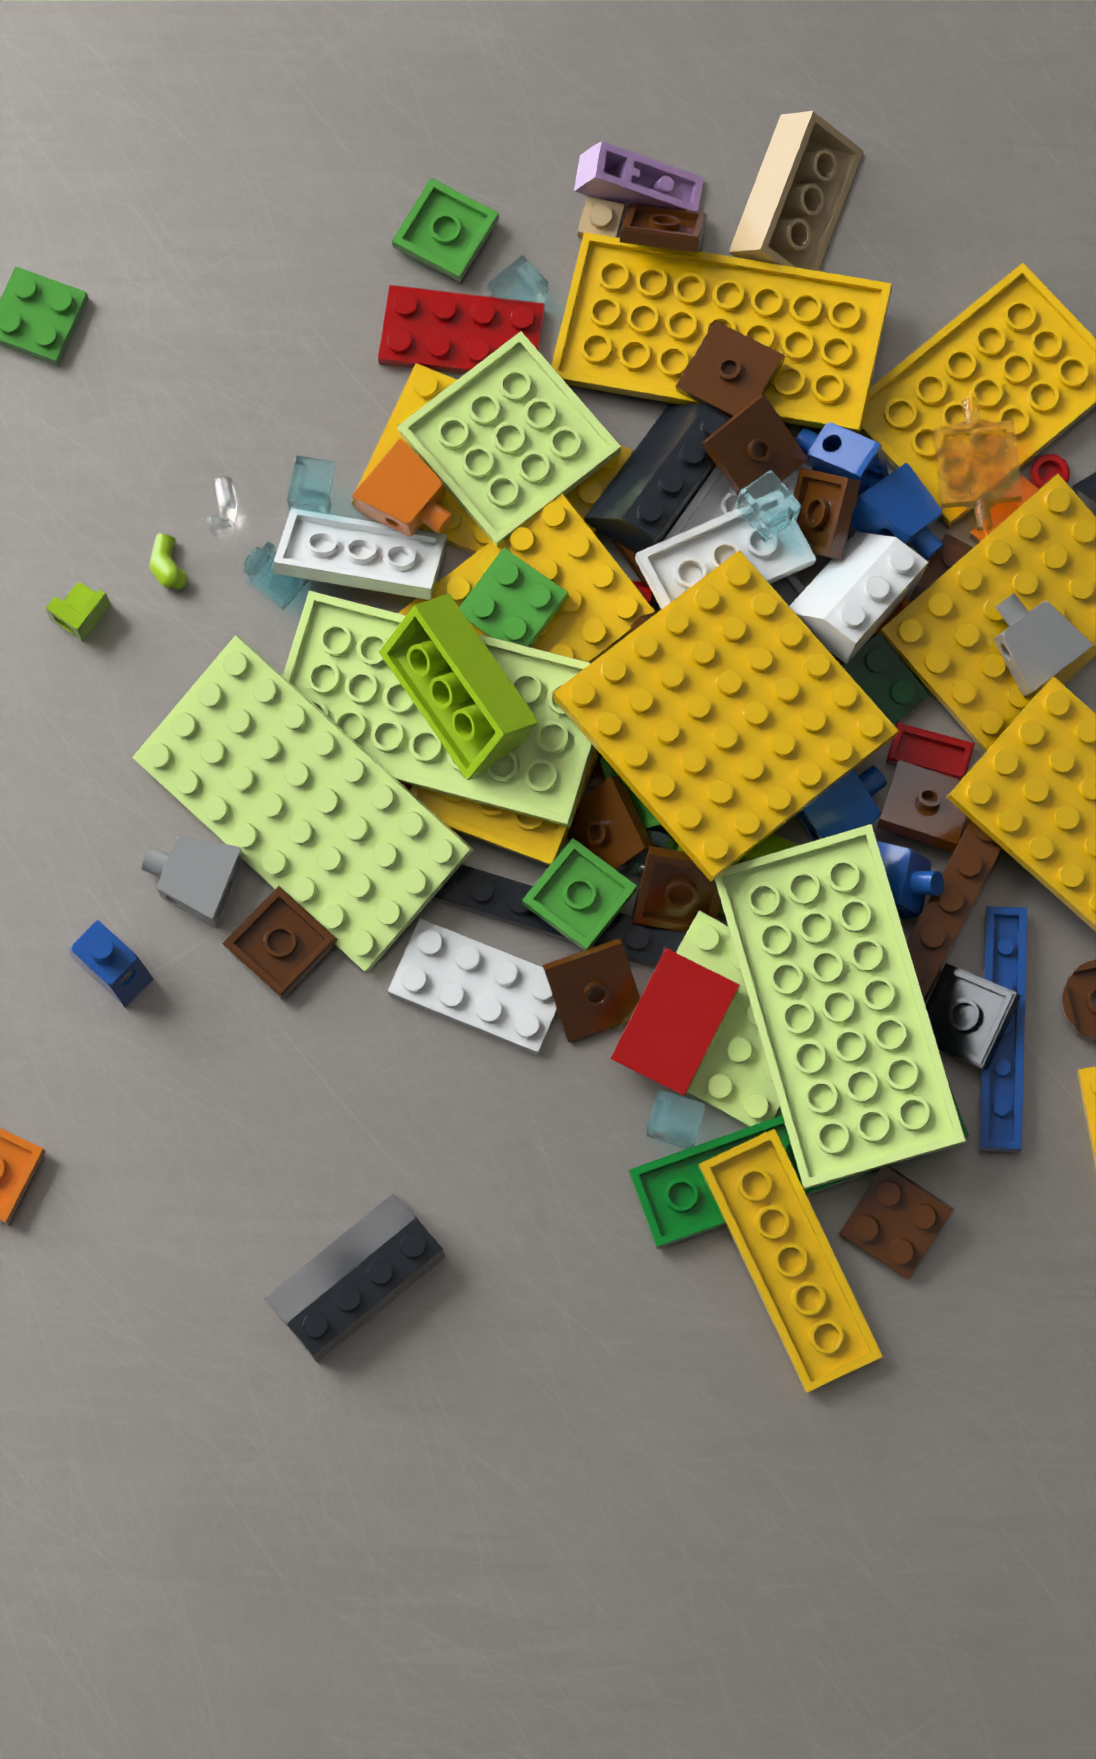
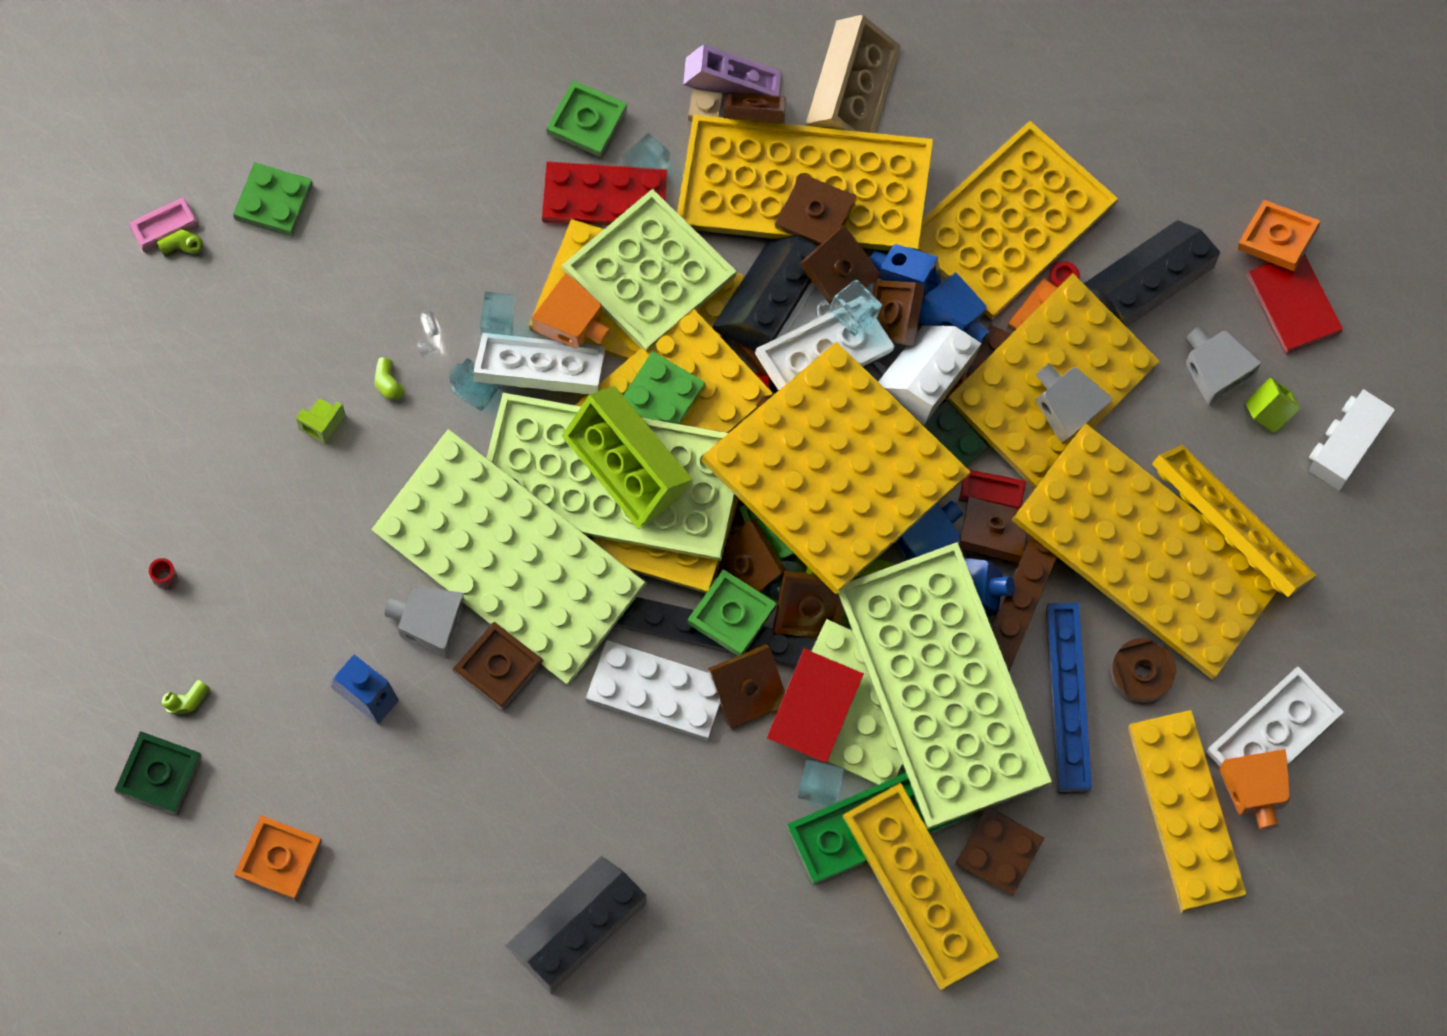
camera: 15 degrees left, 5 degrees down
black tile [926,963,1021,1071] -> none
clear yellow plate [933,397,1022,531] -> none

